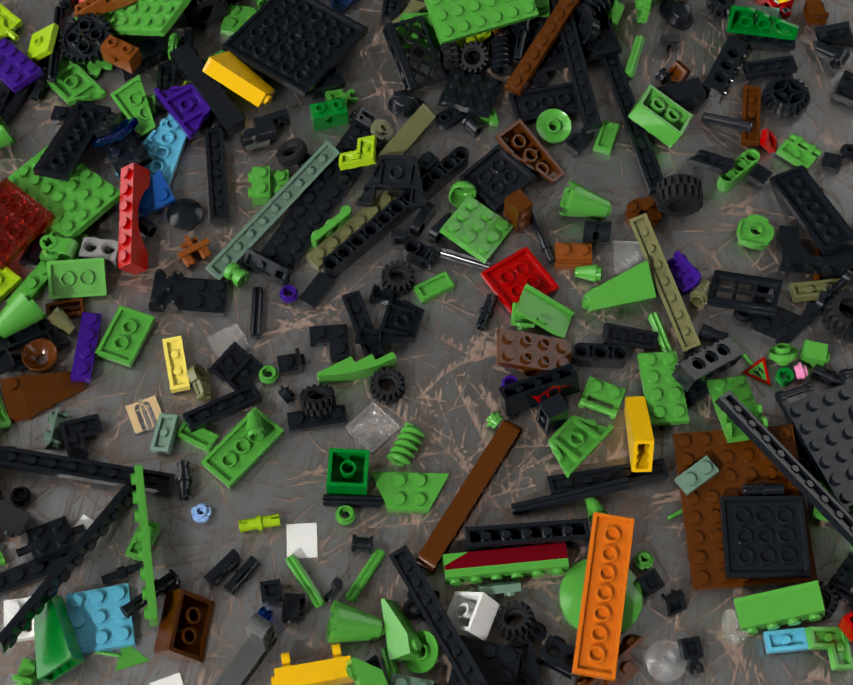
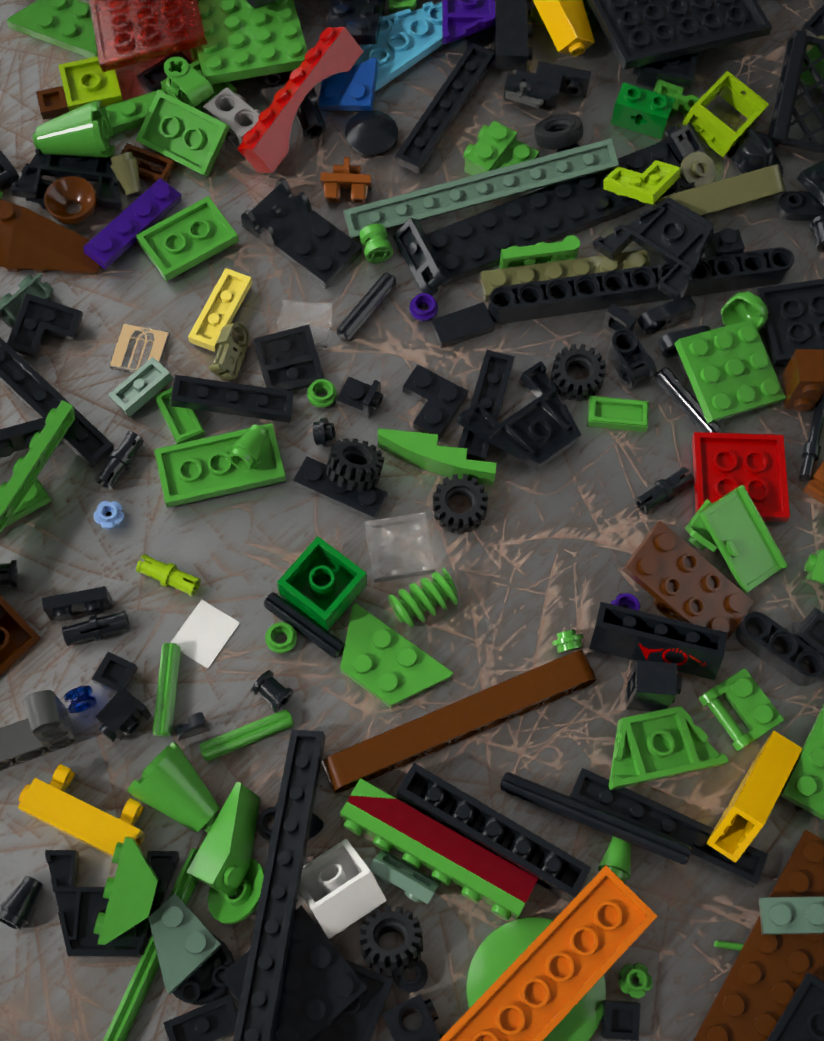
camera: 35 degrees right, 5 degrees up
none -> lime window [682,71,769,158]

